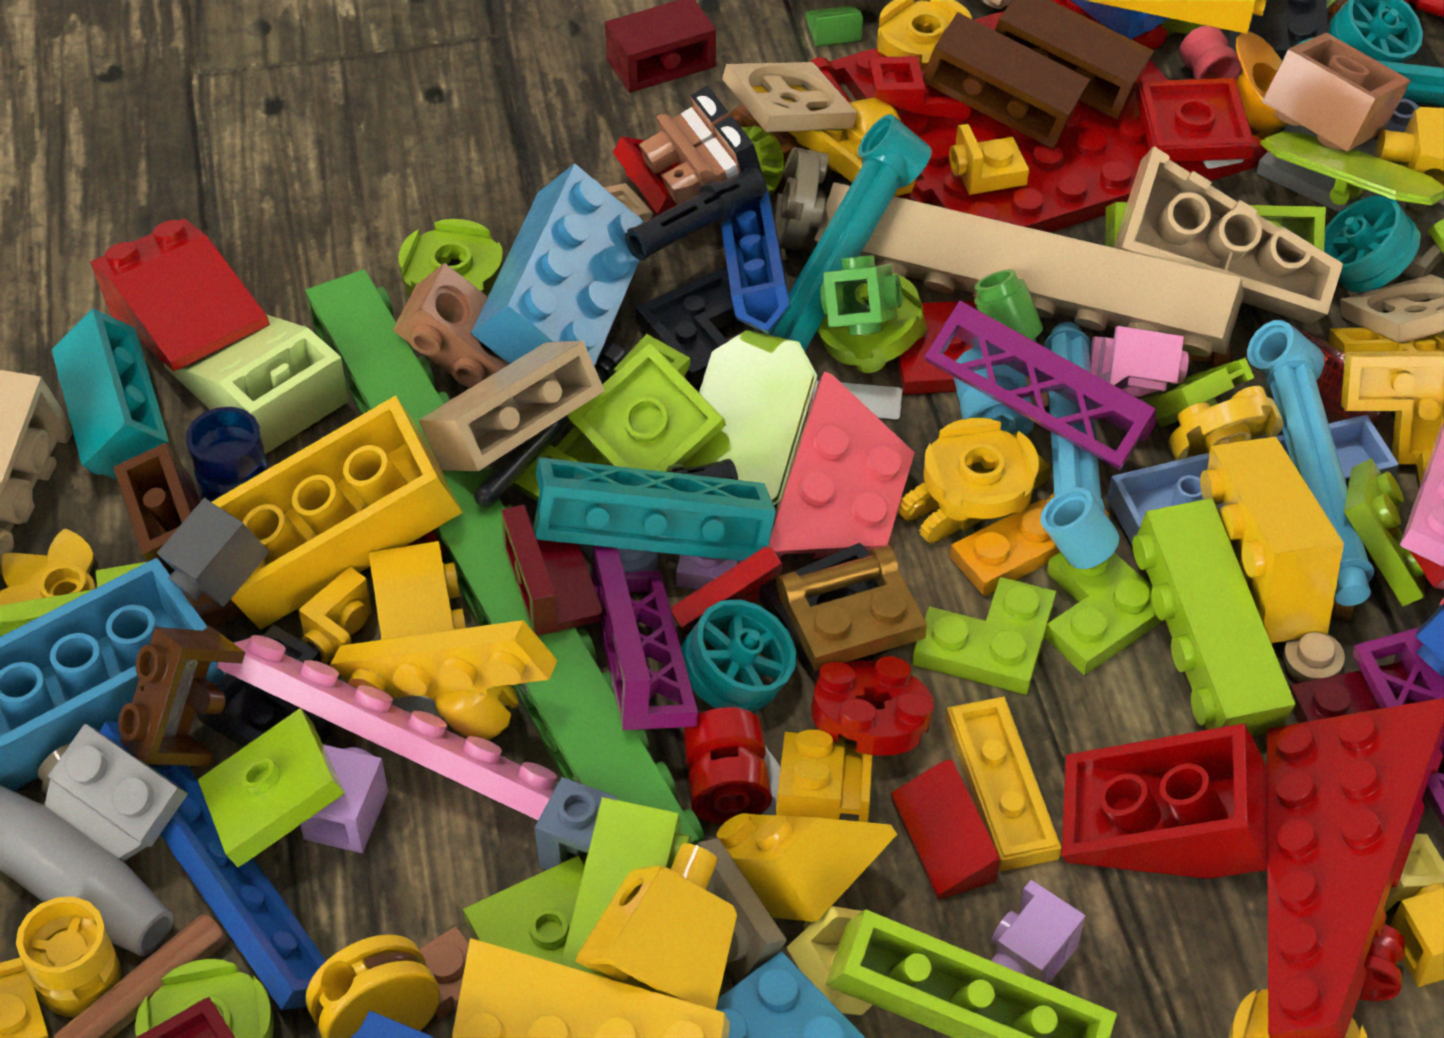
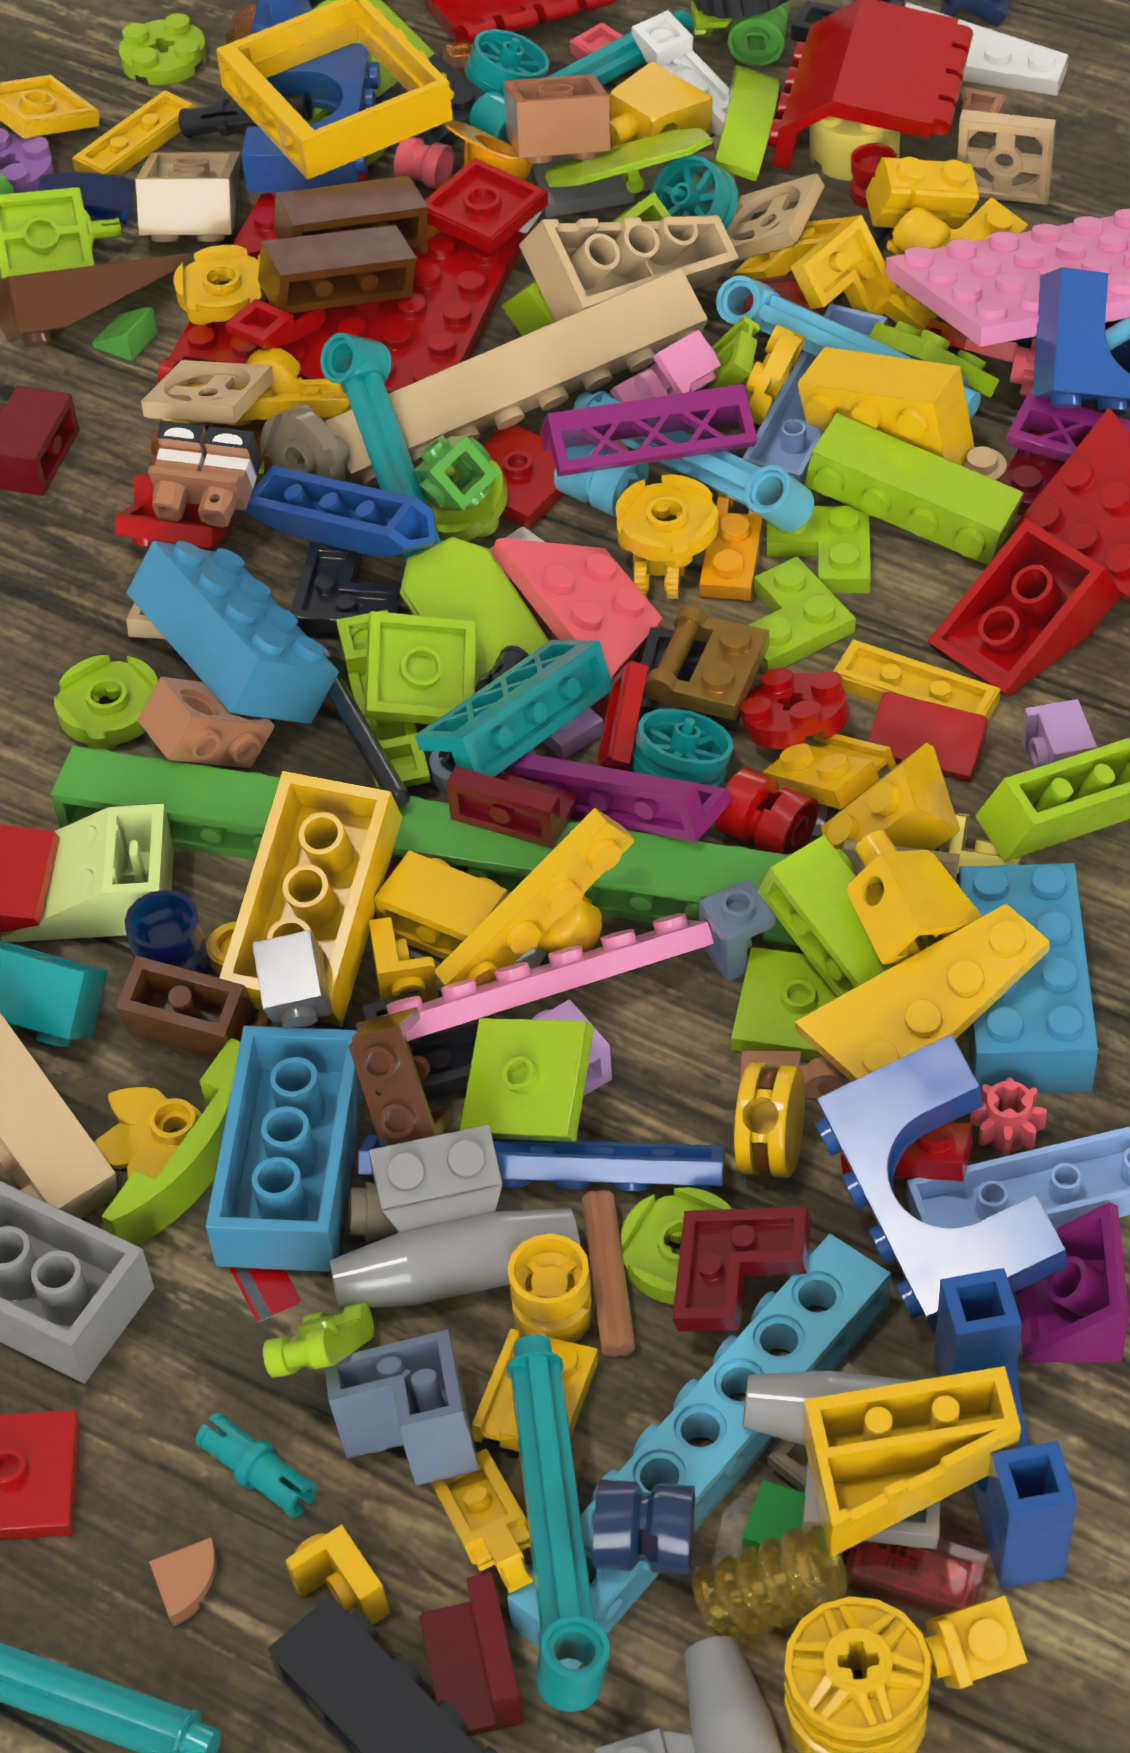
camera: 45 degrees left, 0 degrees up
tan brick [419,340,605,471] -> none
black pin [625,166,767,261] -> none
yellow bracket [949,124,1029,195] -> none
bright green brick [974,269,1043,342] -> none

